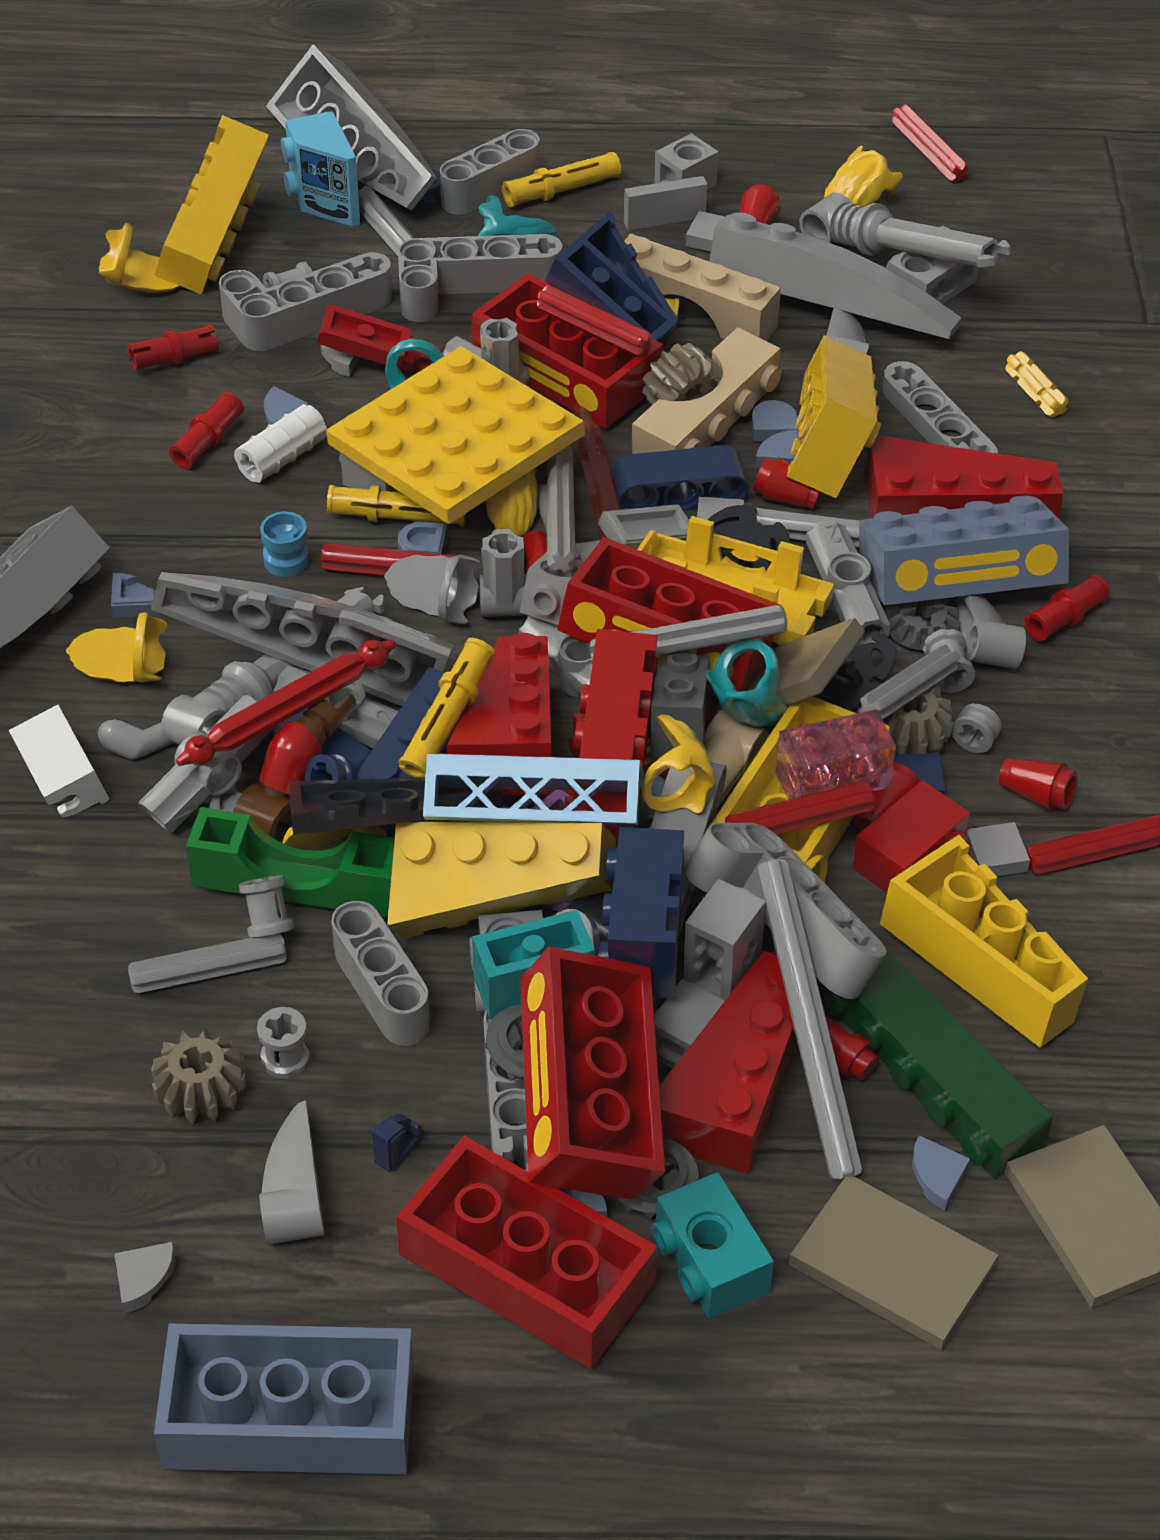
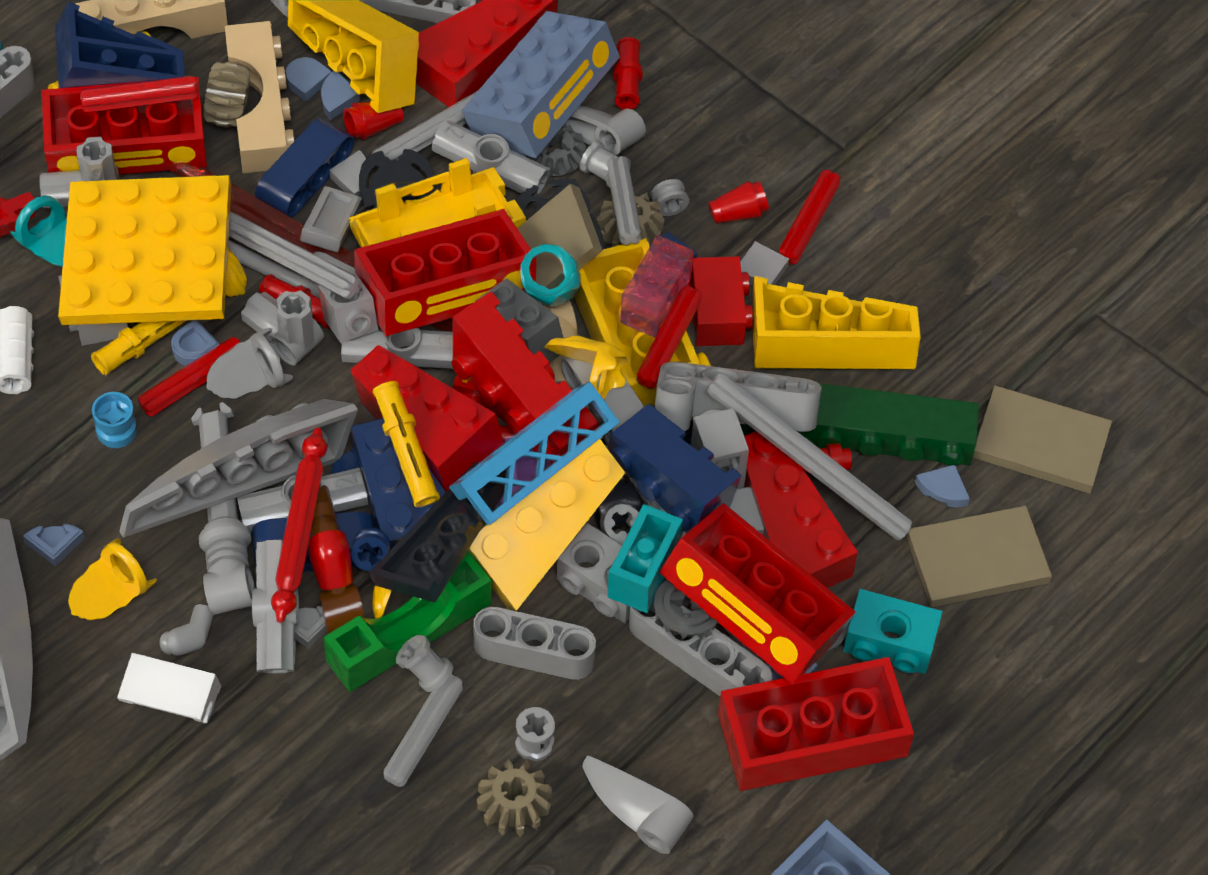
camera: 50 degrees left, 10 degrees up
dark blue tile [372,1114,424,1173] -> none
light grey axle [590,605,787,661] -> none

